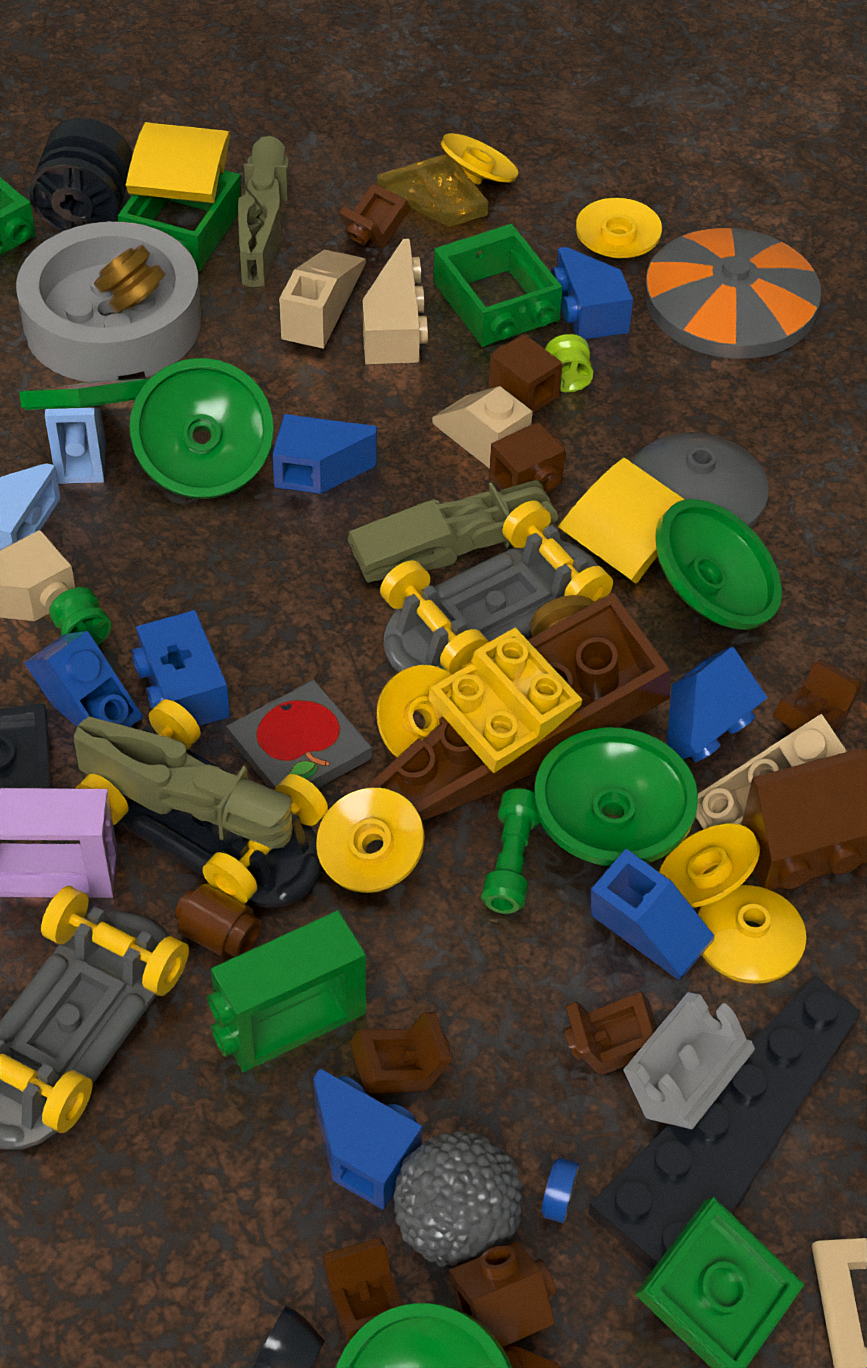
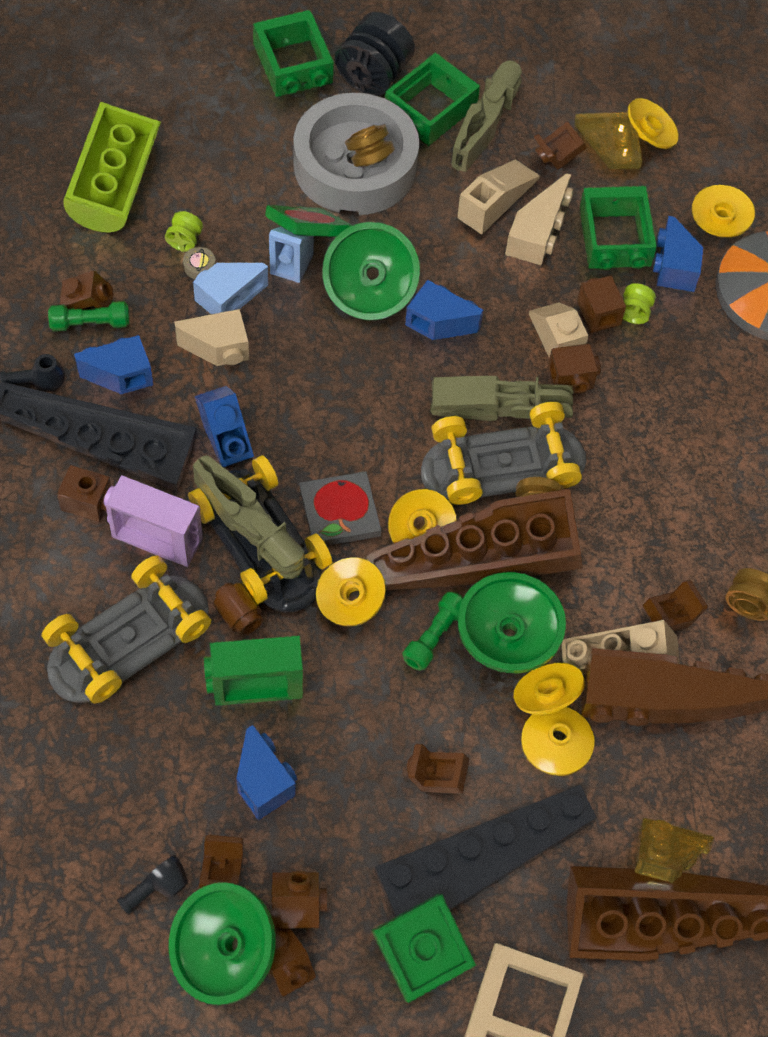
camera: 20 degrees right, 10 degrees up
green wheel [49,587,112,646] -> none
yellow slope [126,122,230,203] -> none
blue brick [131,610,230,726] -> none
reddish brown bracket [349,1012,451,1093] -> none
dark grey hair [394,1131,524,1267] -> none
yellow slope [428,627,582,773] -> none
blue tile [541,1157,580,1224] -> none
yellow slope [558,457,685,584] -> none
blue slope [591,849,714,981] -> none
light grey hinge [623,992,755,1129] -> none
dark grey dish [631,432,769,528] -> none
green dish [655,499,782,630] -> none
blue slope [667,646,768,762] -> none

